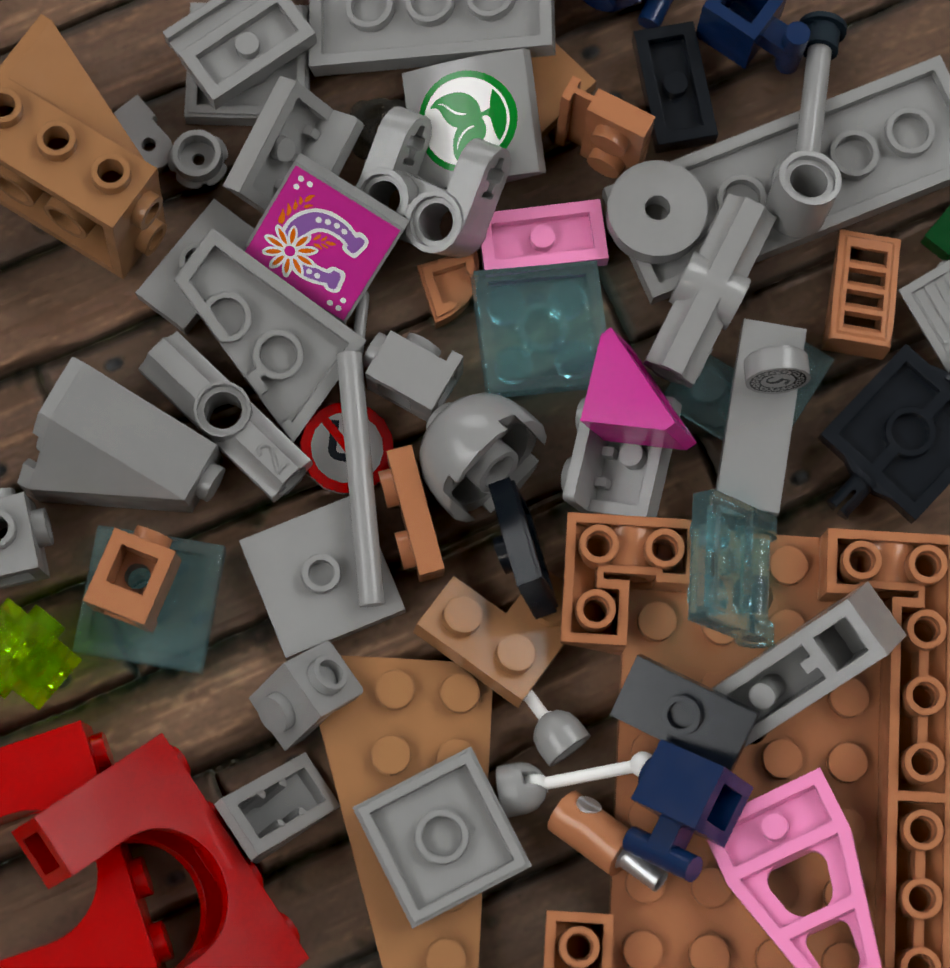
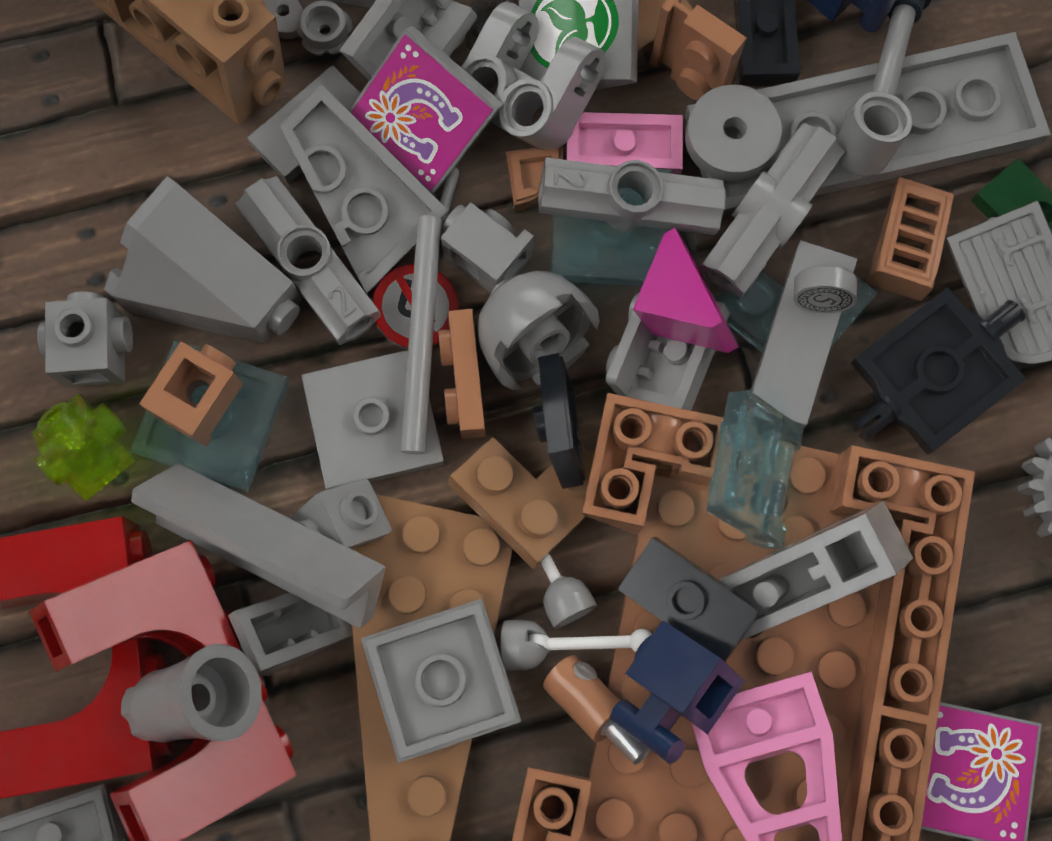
camera: 10 degrees right, 0 degrees up
none -> light grey plant [121,644,262,742]
none -> light grey panel [131,463,386,629]
none -> light grey piece [538,157,726,235]

